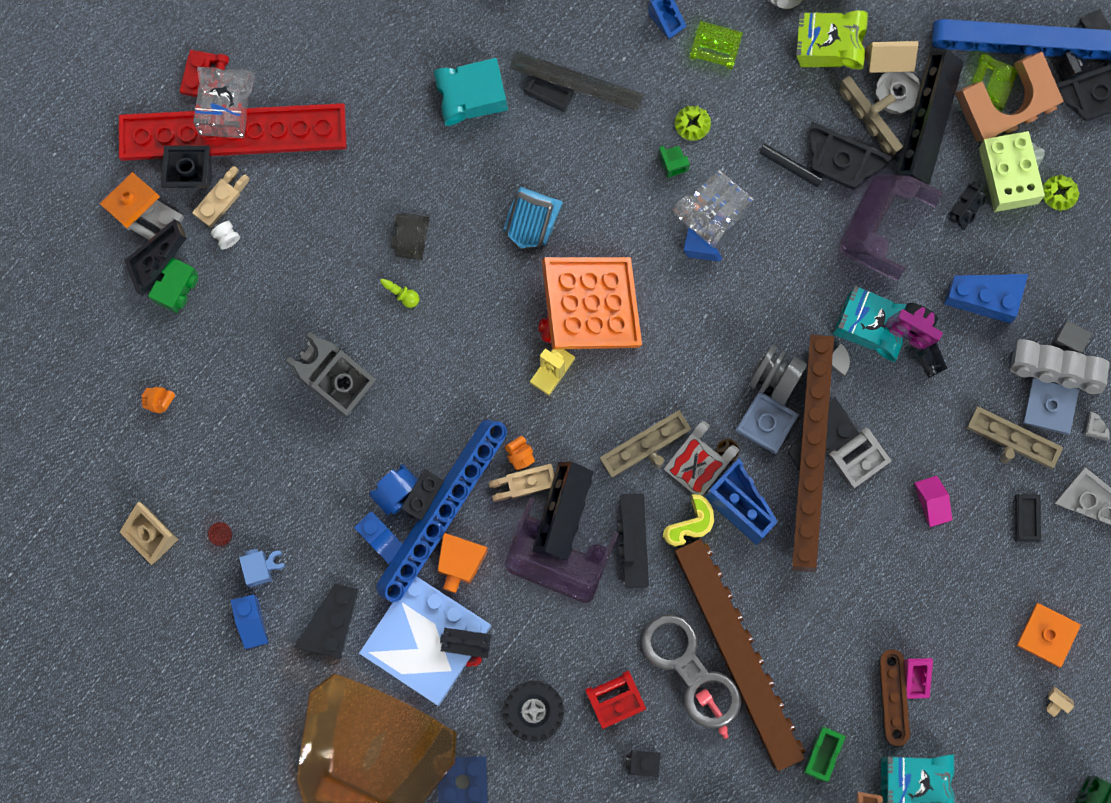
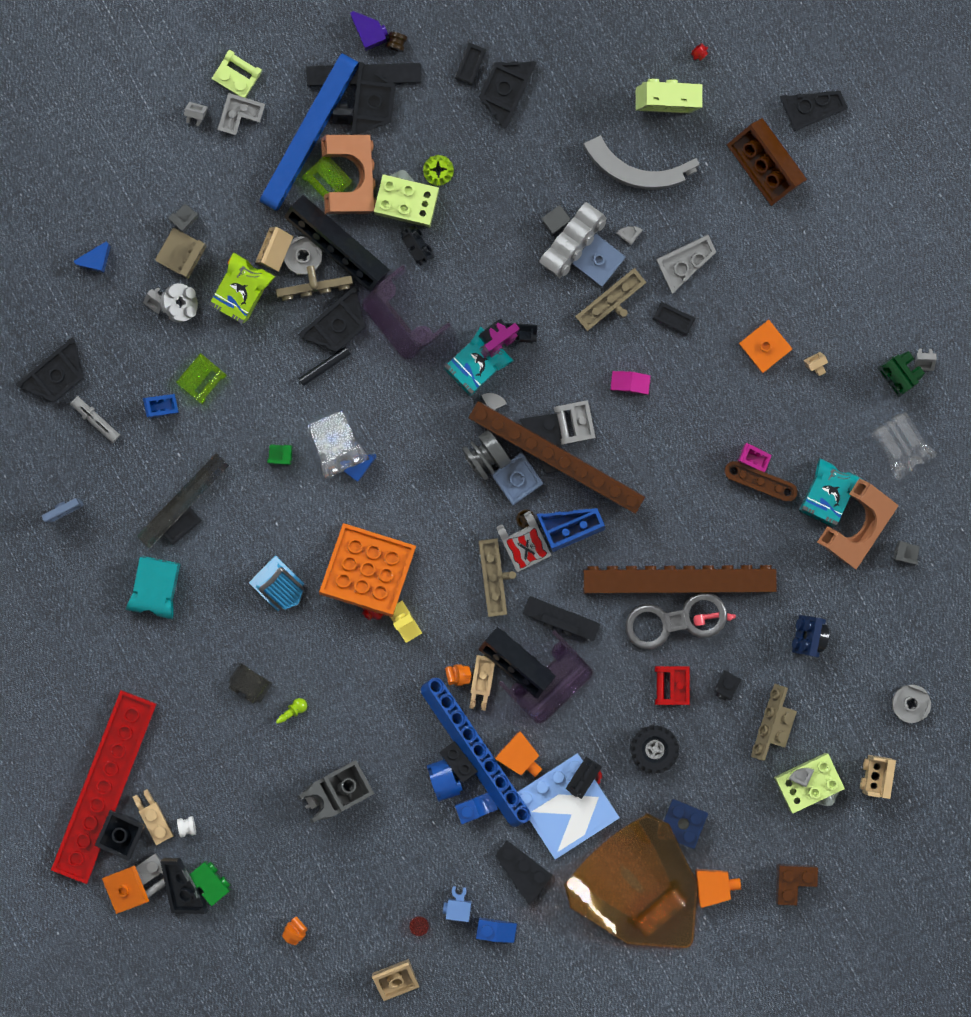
camera: 70 degrees left, 10 degrees up
red plate [179,50,230,101] -> none
clear piece [193,66,255,138] -> none
animal [663,495,714,547] -> none
lime gear [675,105,711,141] -> none
green brick [802,727,846,782] -> none
blue wedge [944,274,1028,324] -> none

